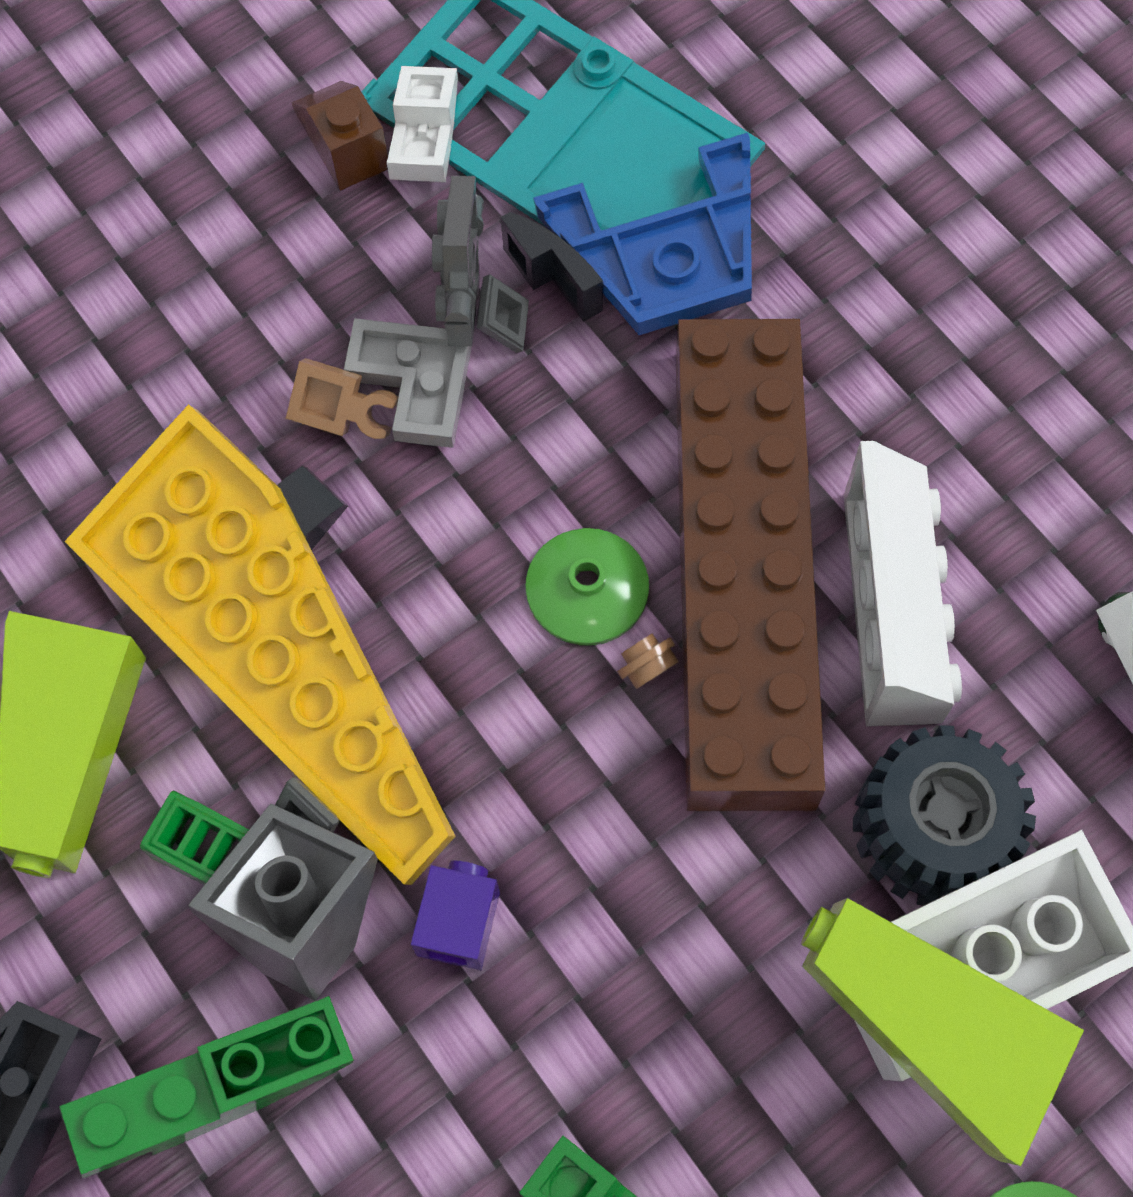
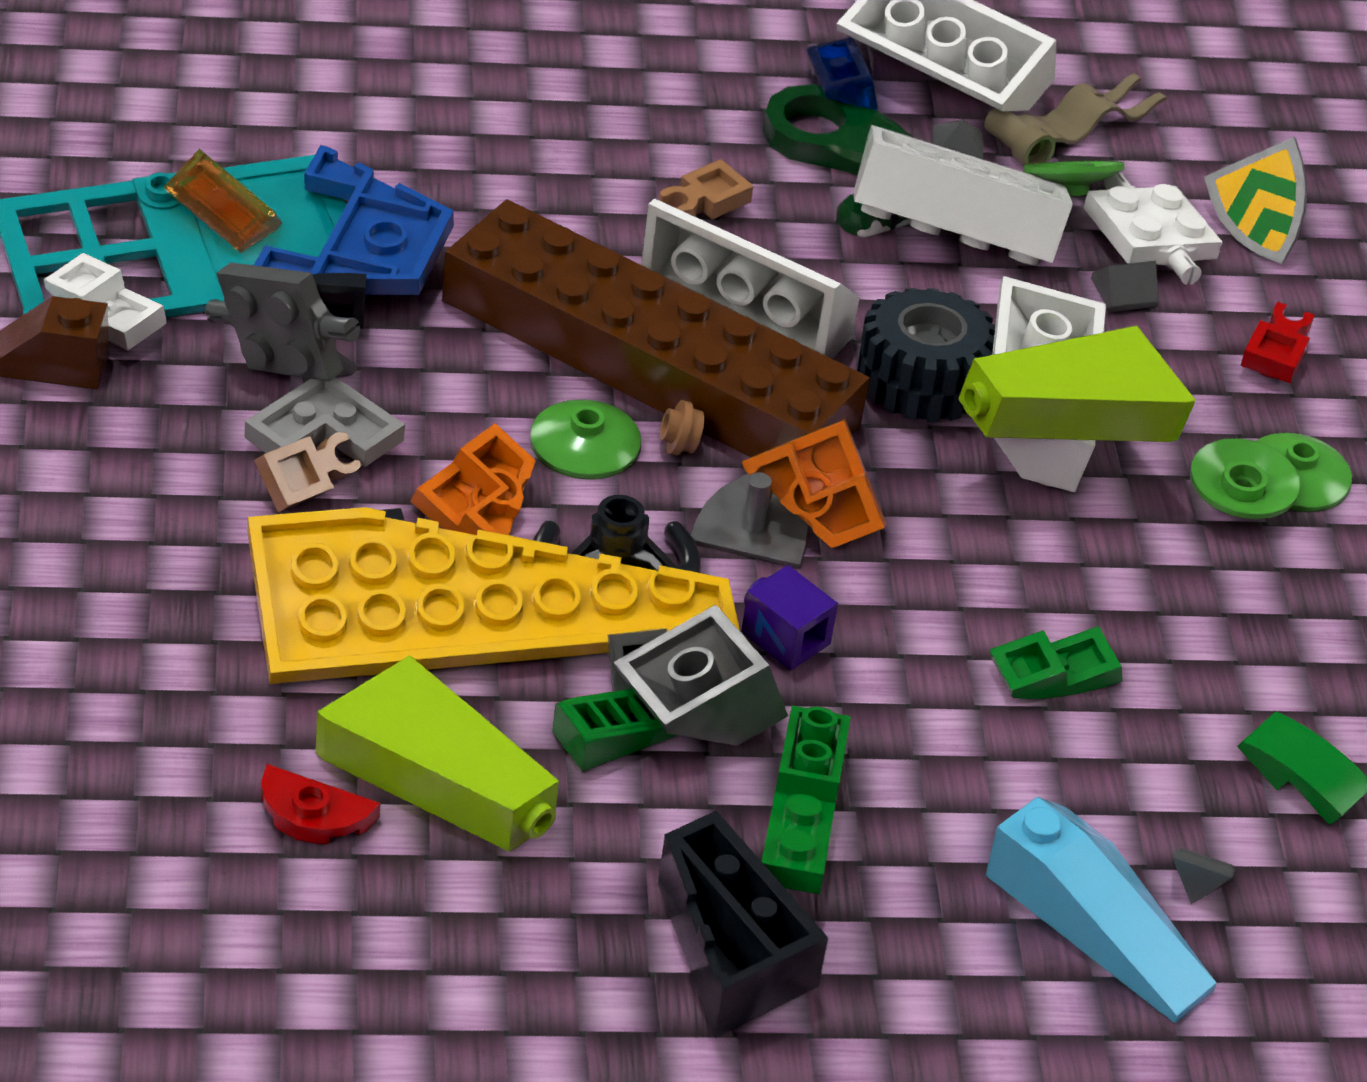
camera: 65 degrees left, 25 degrees down
none -> clear orange slope [164,149,282,253]
none -> orange slope [410,423,536,535]
none -> black piece [533,495,701,573]
none -> medium nougat plate [659,159,754,220]
none -> flat silver shield [691,472,808,569]
none -> orange slope [742,419,887,548]

